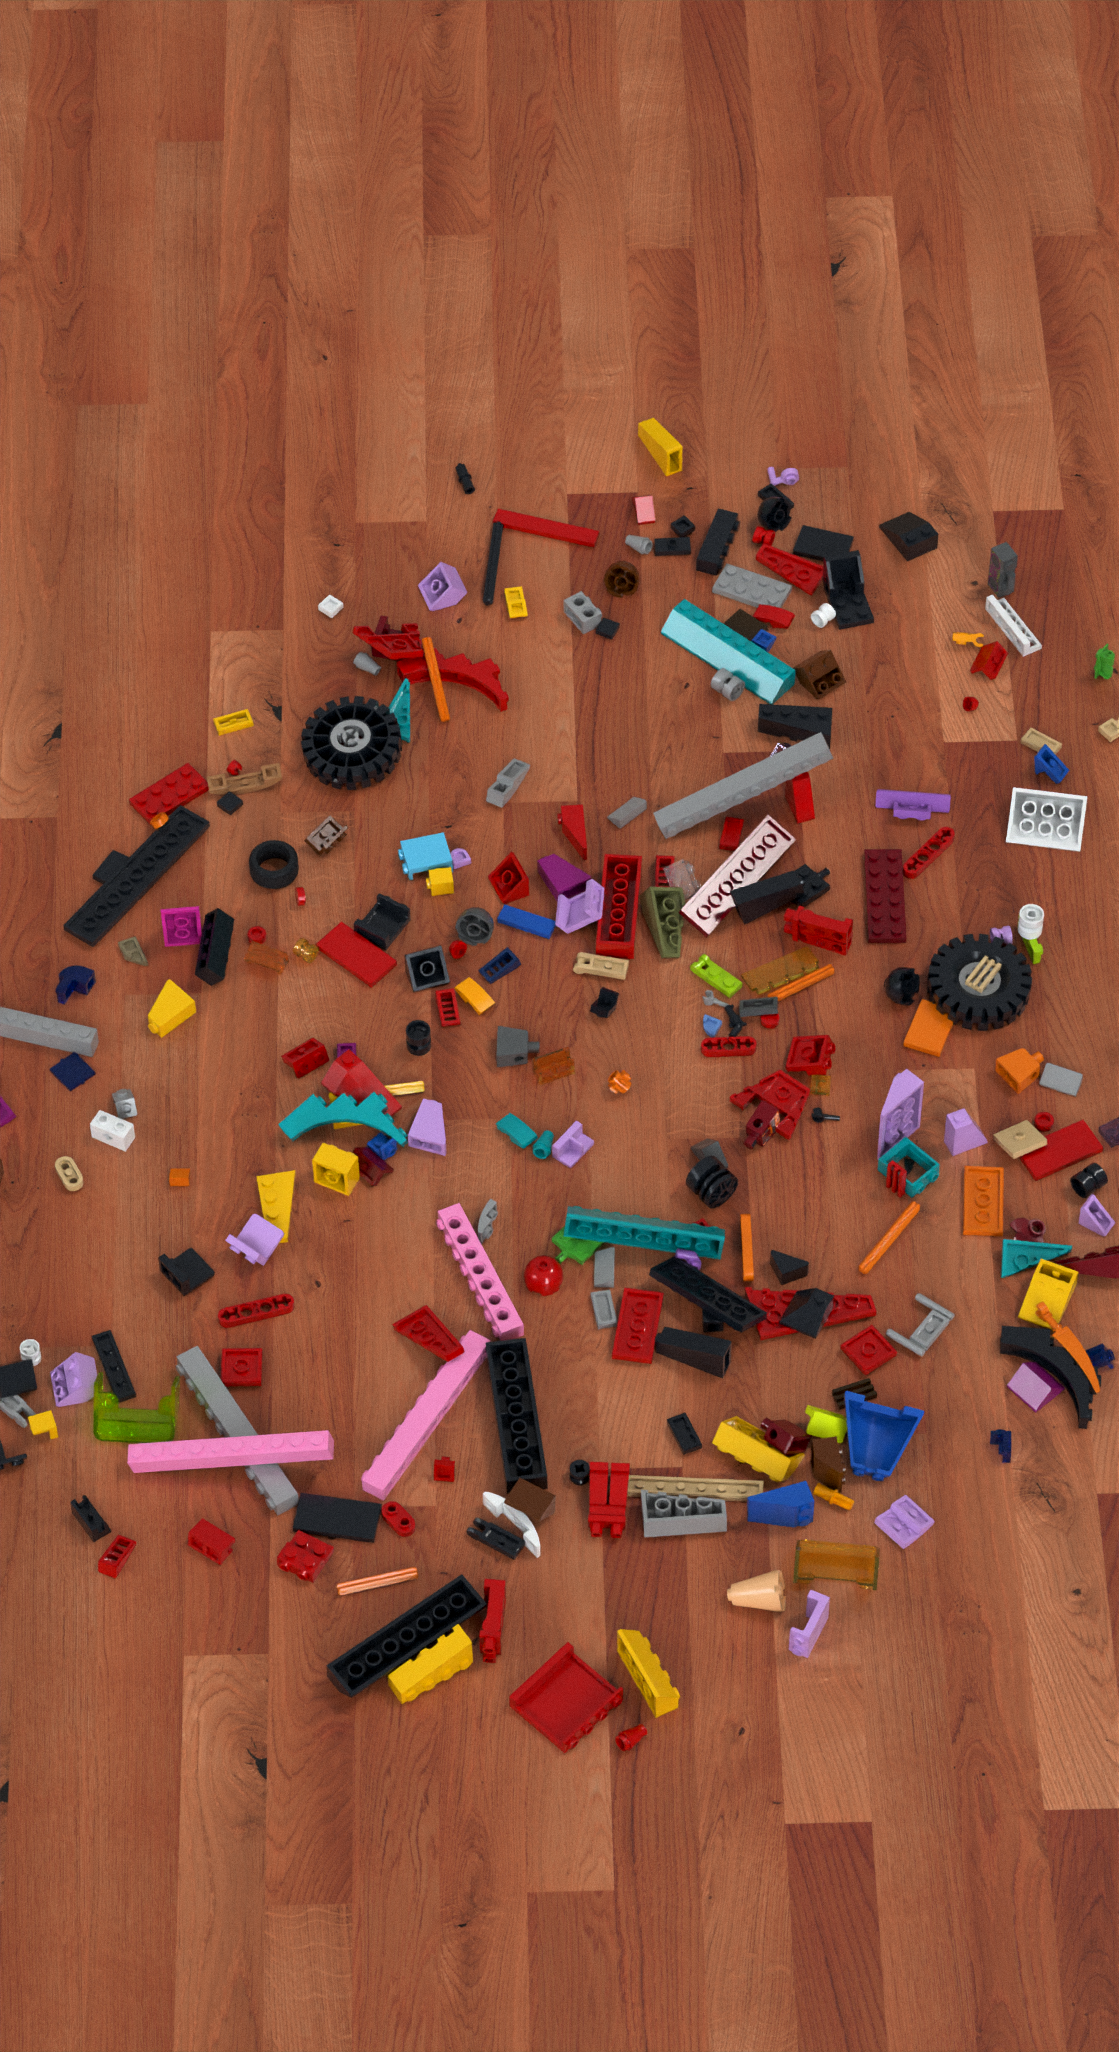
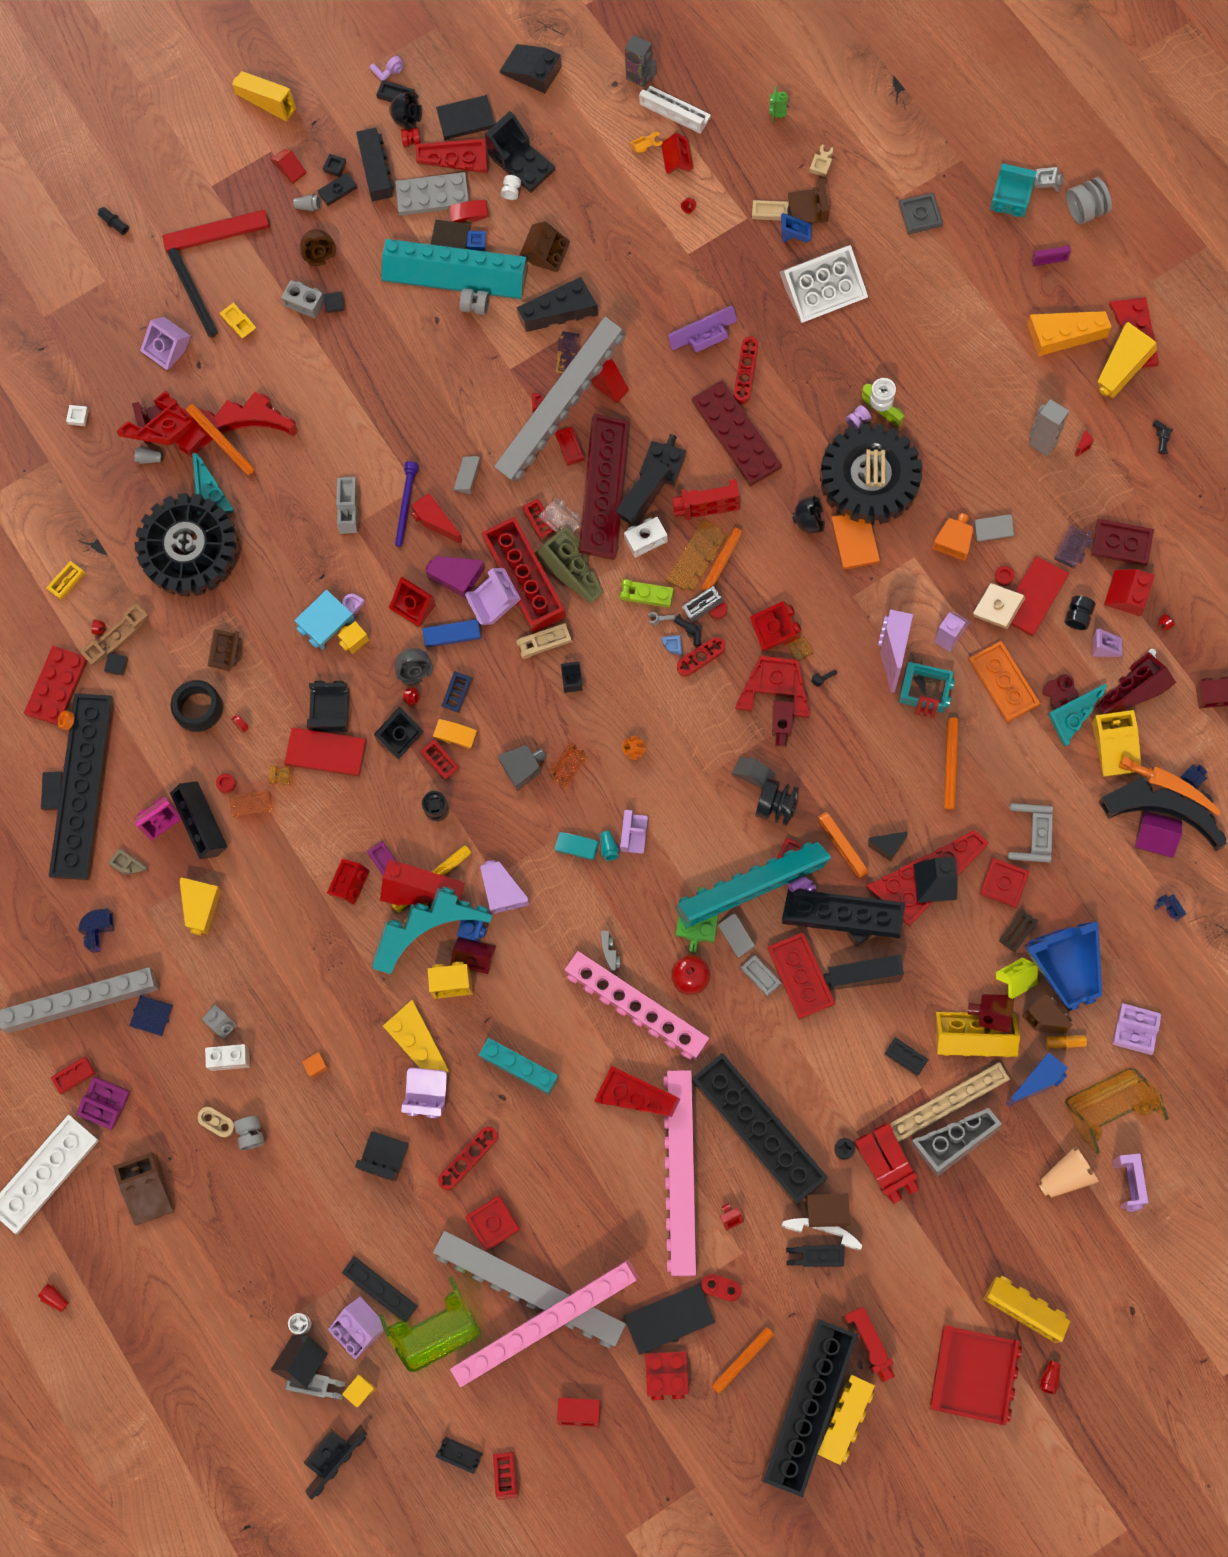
camera: 25 degrees left, 20 degrees up
none -> light grey wheel [234,1116,265,1150]
none -> dark purple piece [395,461,419,547]
none -> teal brick [479,1038,559,1096]
none -> white brick [624,517,668,558]
none -> reddish brown bracket [788,179,829,224]

